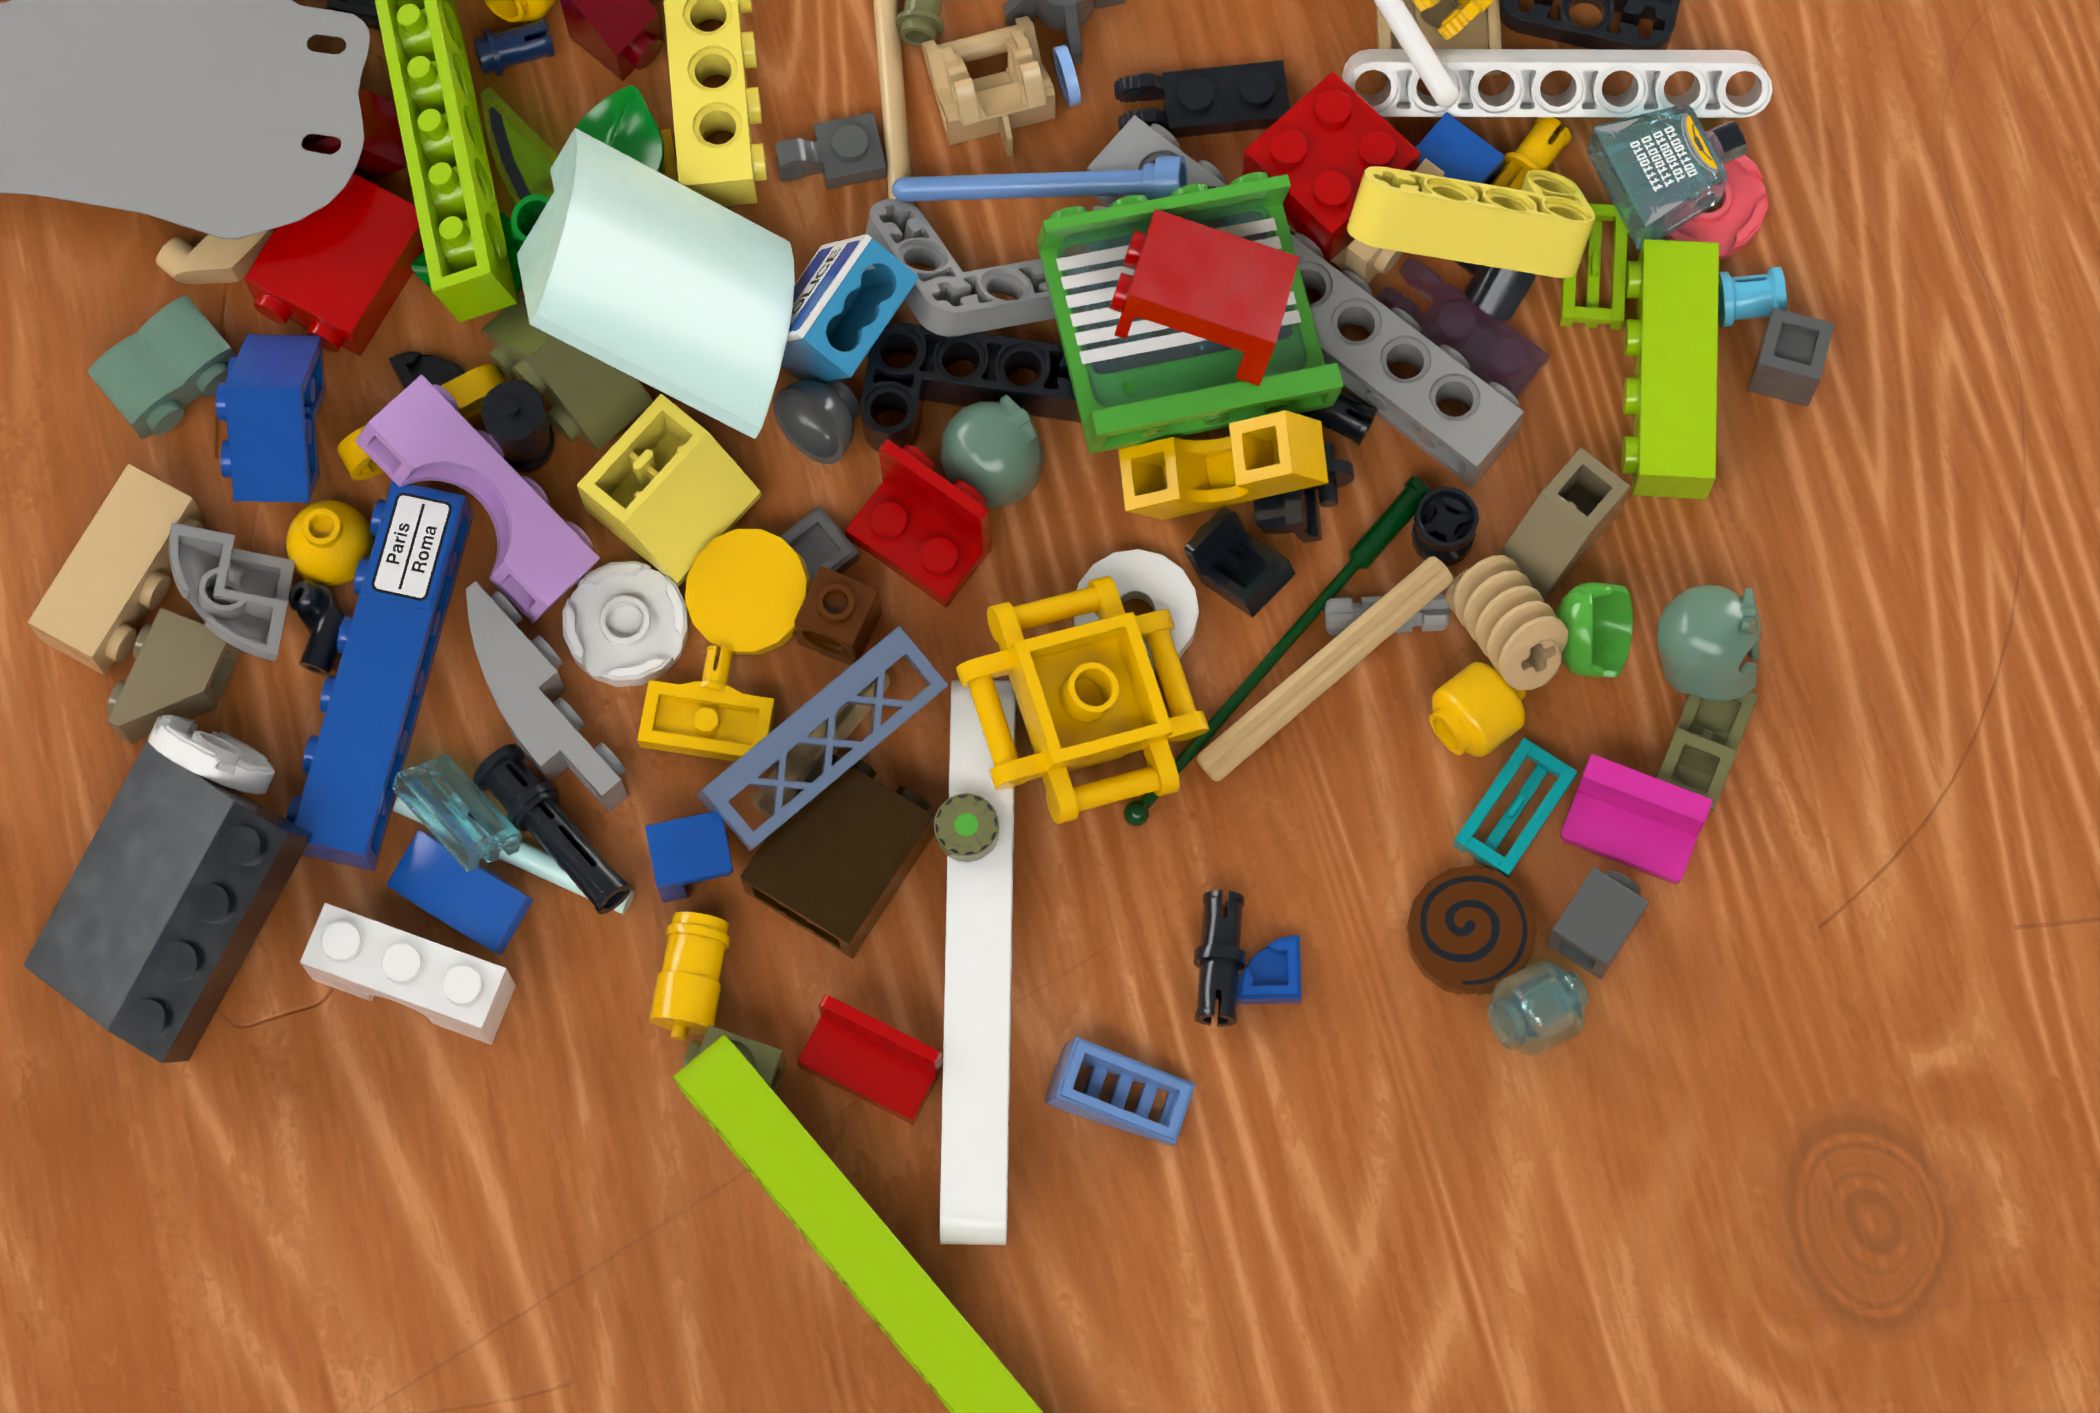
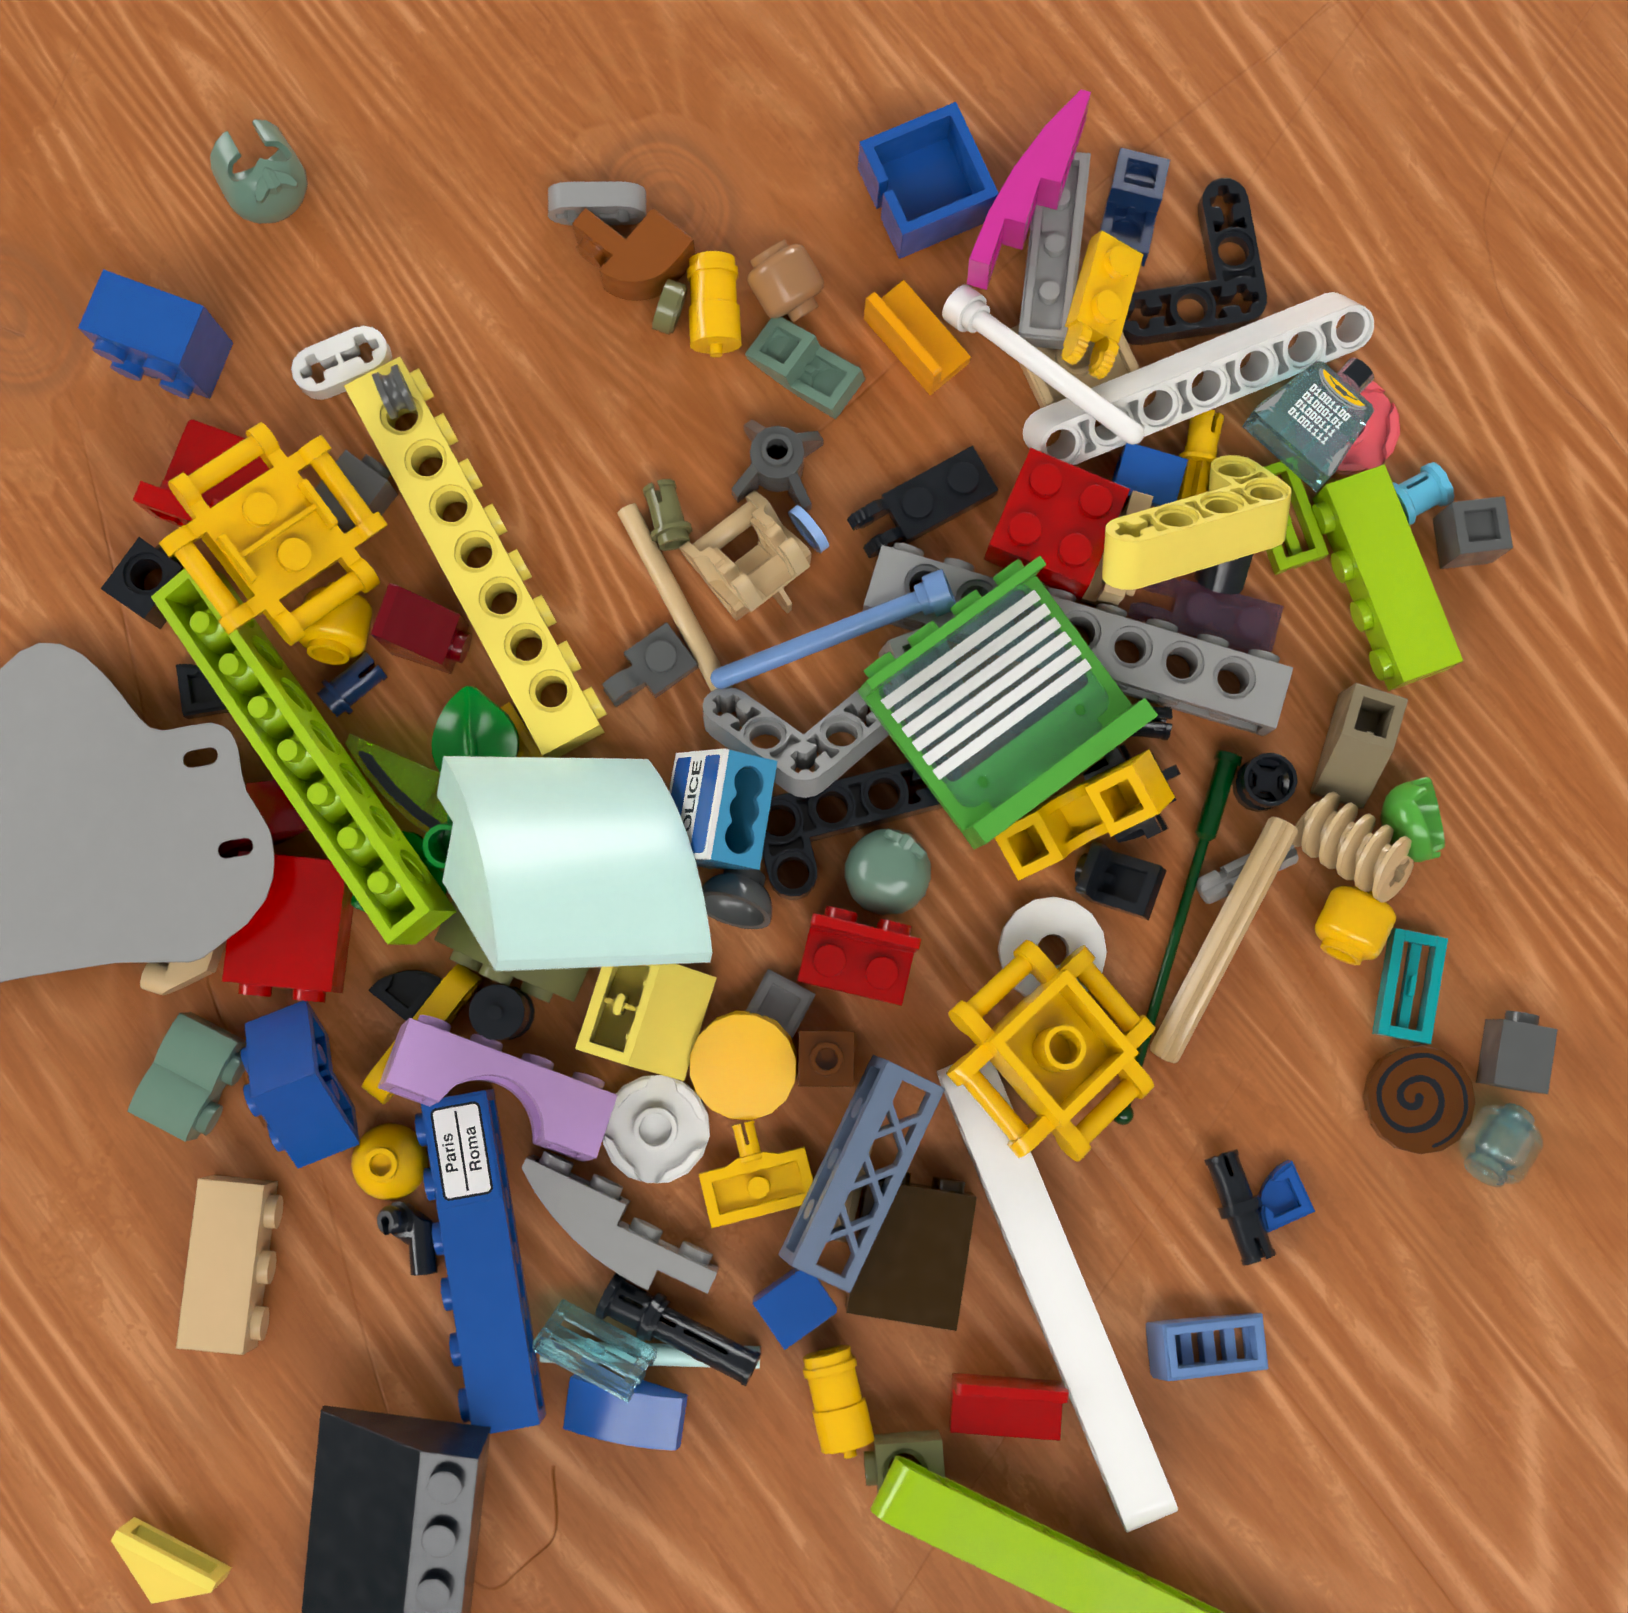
camera: 30 degrees left, 10 degrees up
dark tan slope [106,607,242,744] -> none
white tile [148,715,275,794] -> none
light grey brick [169,523,295,662] -> none
white arch [300,903,516,1045] -> none
olive tile [934,793,999,862] -> none
red panel [1109,209,1300,386] -> none
dark pink panel [1560,754,1713,884] -> none
sand green helmet [1656,584,1762,701] -> none
olive slope [1657,692,1758,811] -> none

